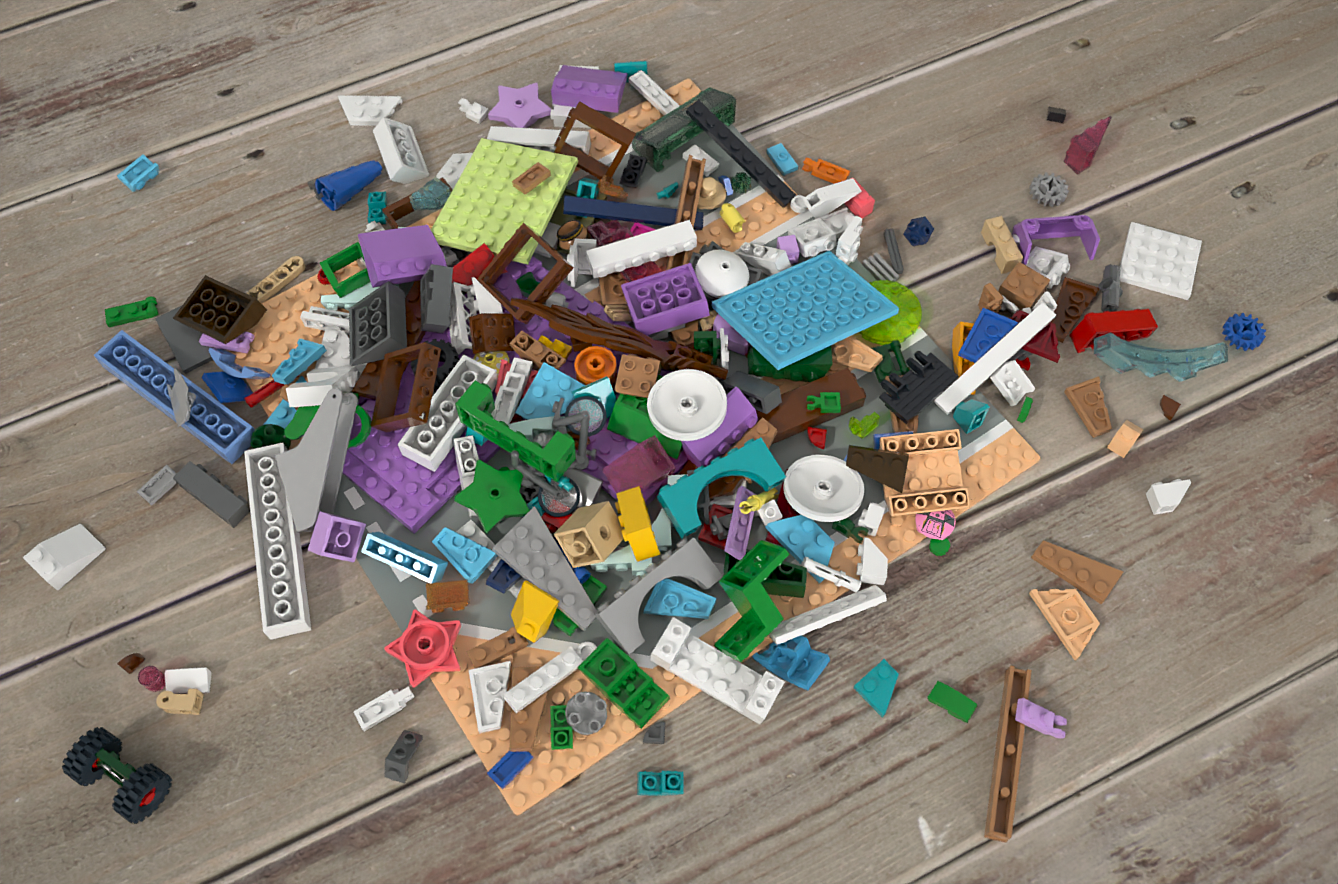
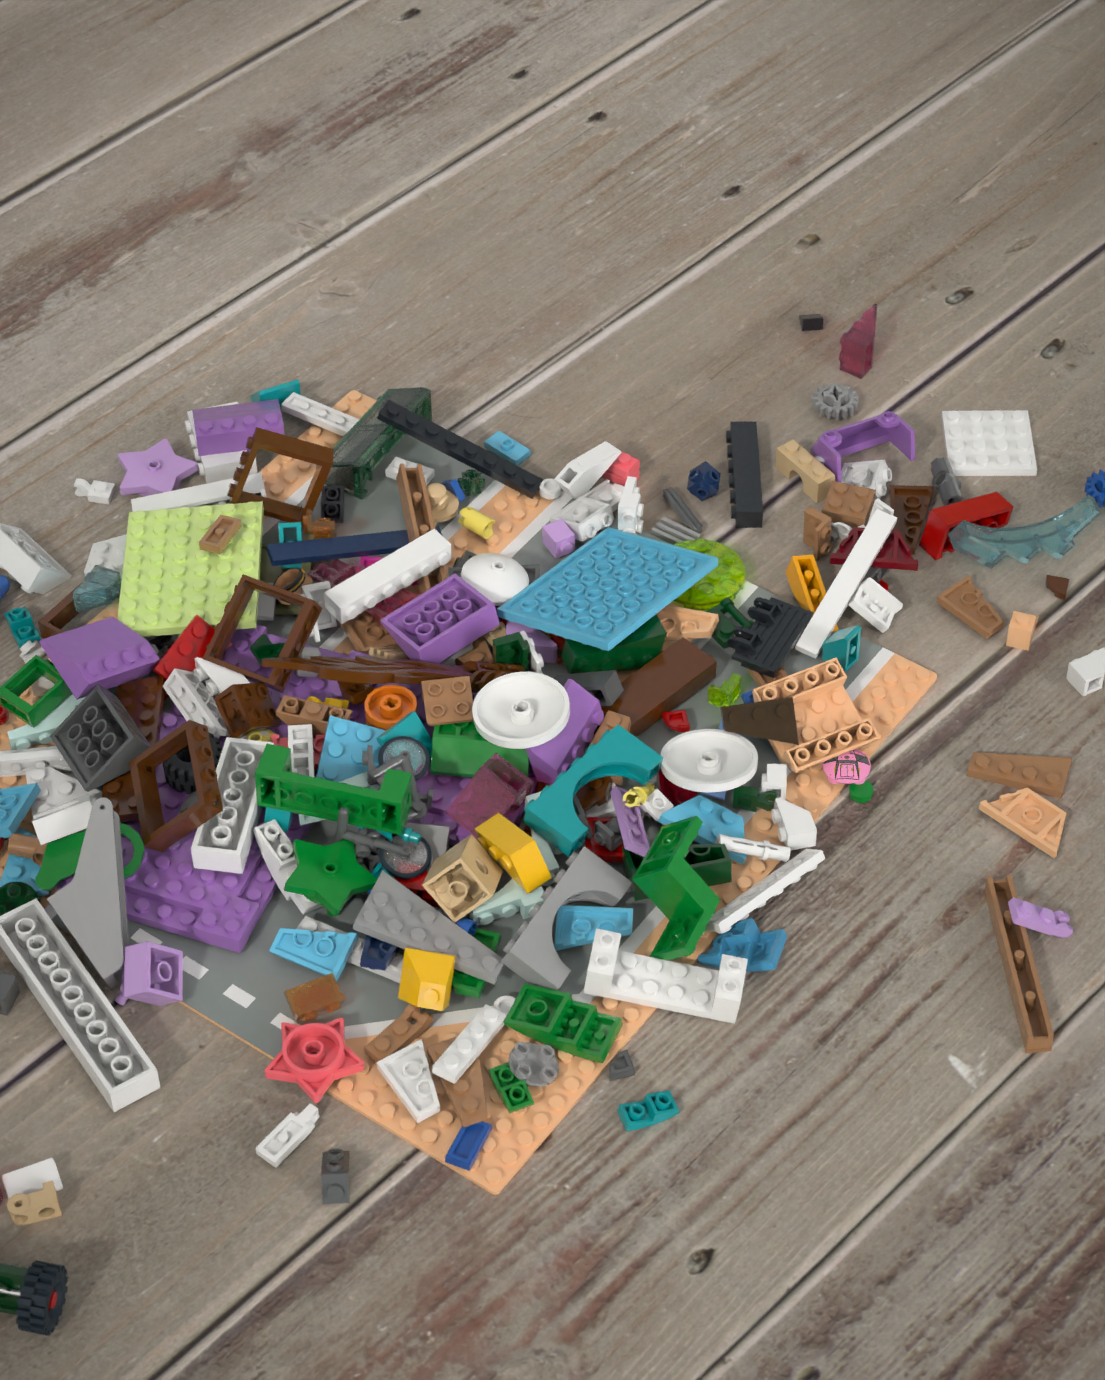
camera: 20 degrees left, 15 degrees down
medium azure brick [361,532,448,584] -> none
dark grey wedge [420,264,453,334] -> none
teal bar [656,182,679,199] -> none
white slope [735,242,792,276] -> none
orange plate [802,158,850,184] -> none
green plate [806,392,841,413] -> none
teal wing [853,659,899,717] -> none
green slope [927,681,978,723] -> none
blue wing [958,308,1018,363] -> none
green tile [1017,396,1033,423] -> none
none -> black brick [726,421,763,528]

